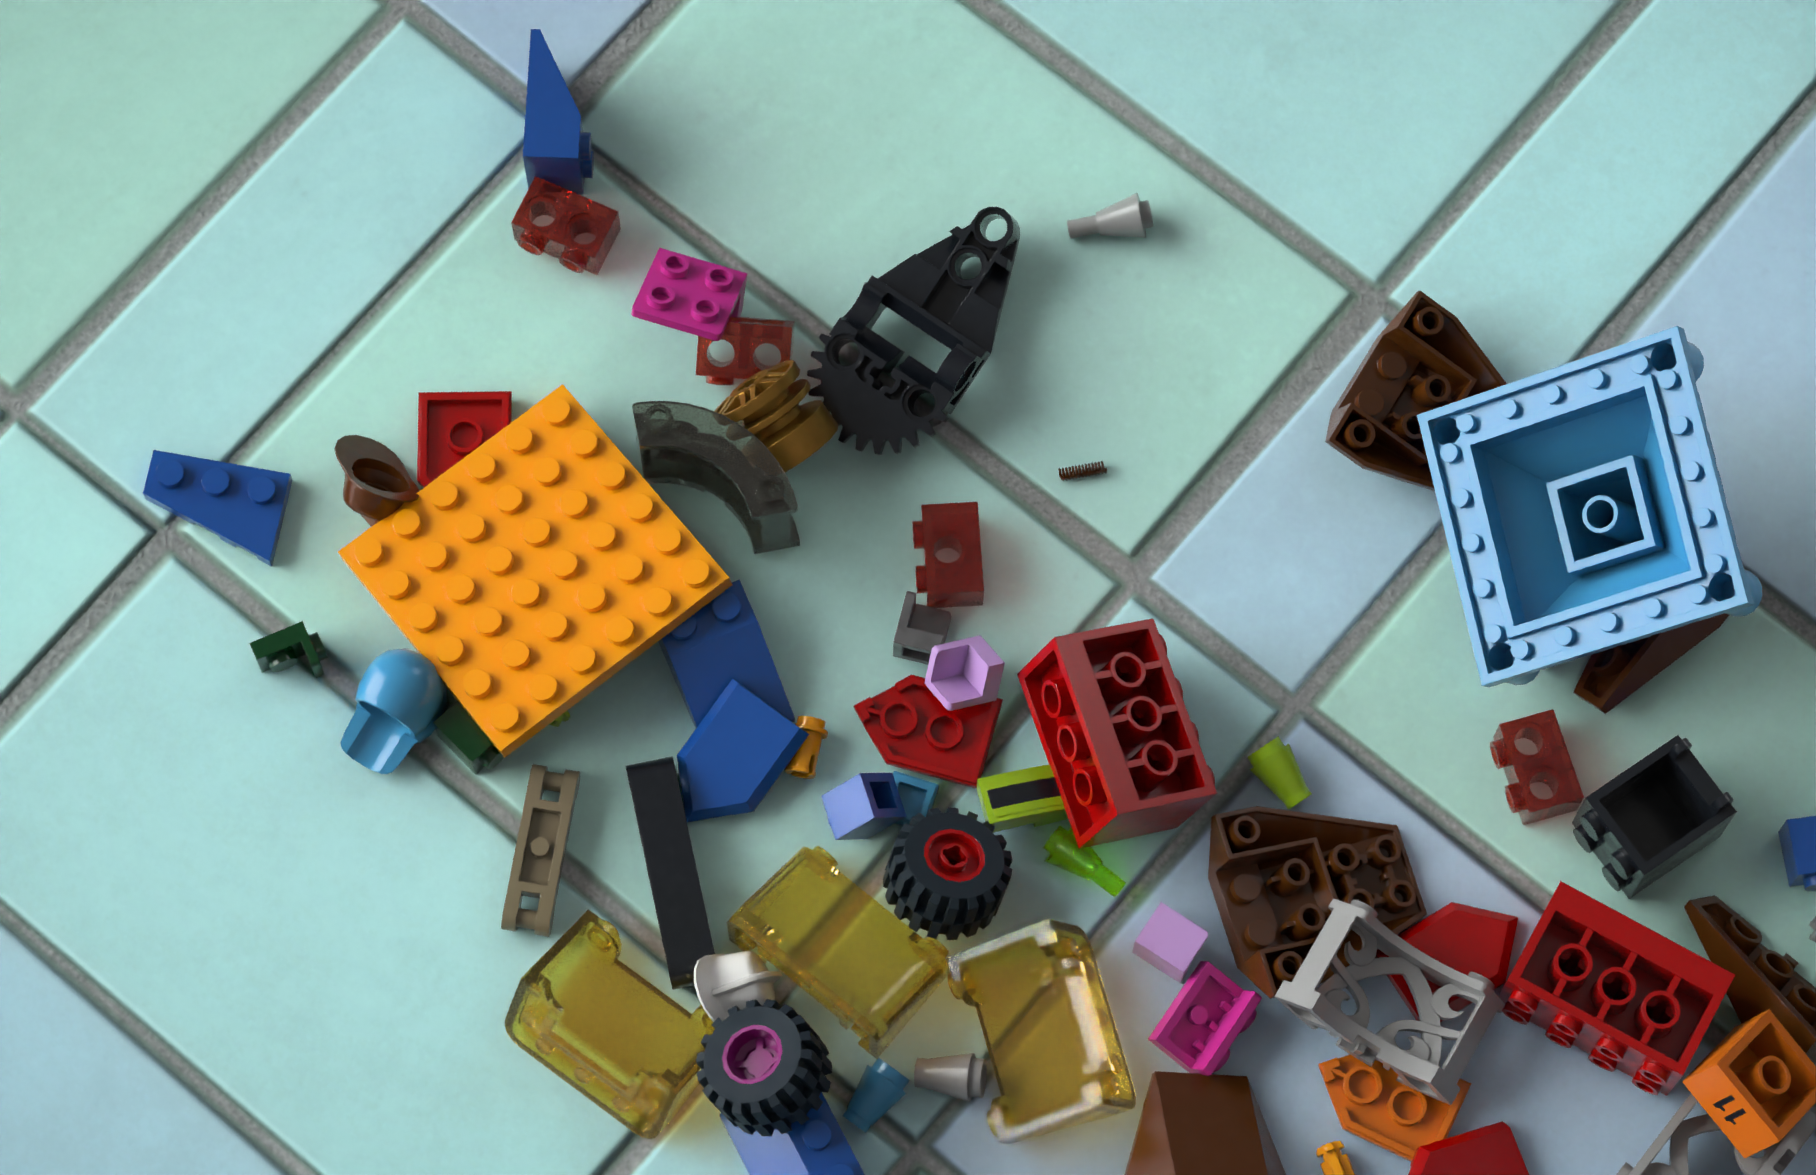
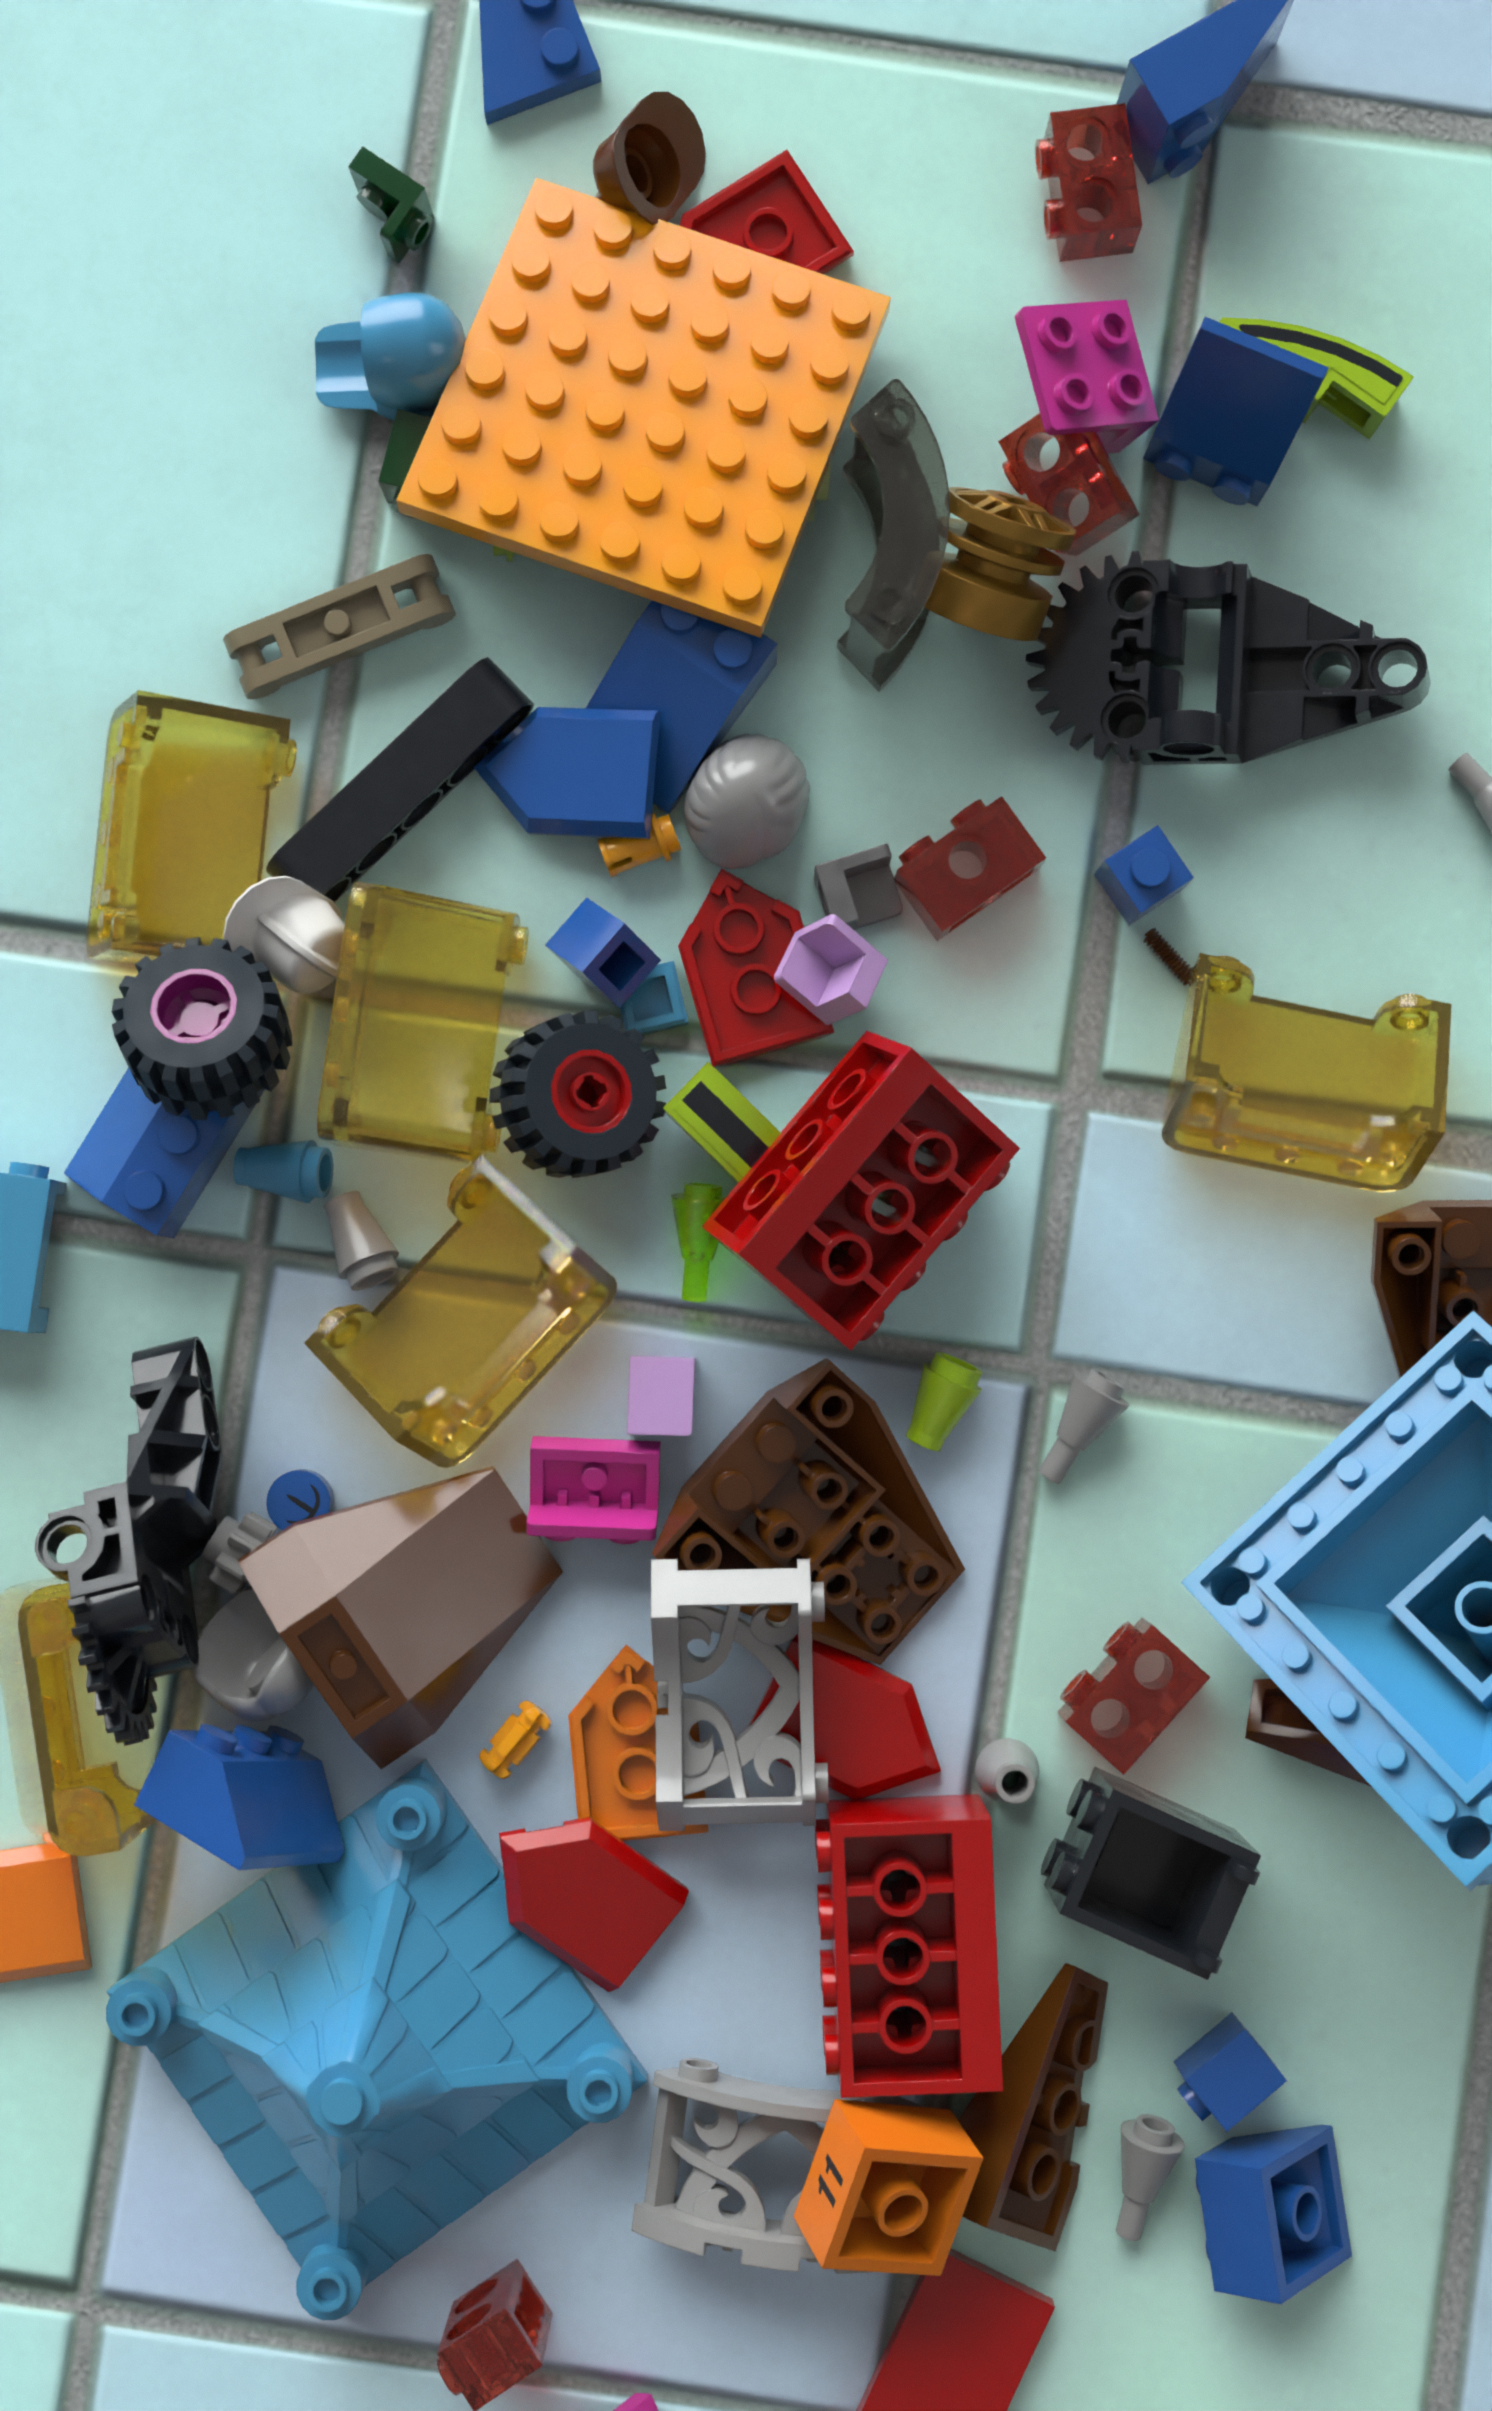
camera: 60 degrees right, 15 degrees up
none -> light grey piece [684,734,810,869]
none -> light grey cone [975,1738,1039,1804]
none -> light grey cone [1038,1368,1130,1484]
none -> blue brick [1094,825,1194,926]
none -> blue slope [1143,316,1329,506]
none -> clear yellow windscreen [1162,953,1452,1192]
none -> lime slope [1219,317,1414,440]

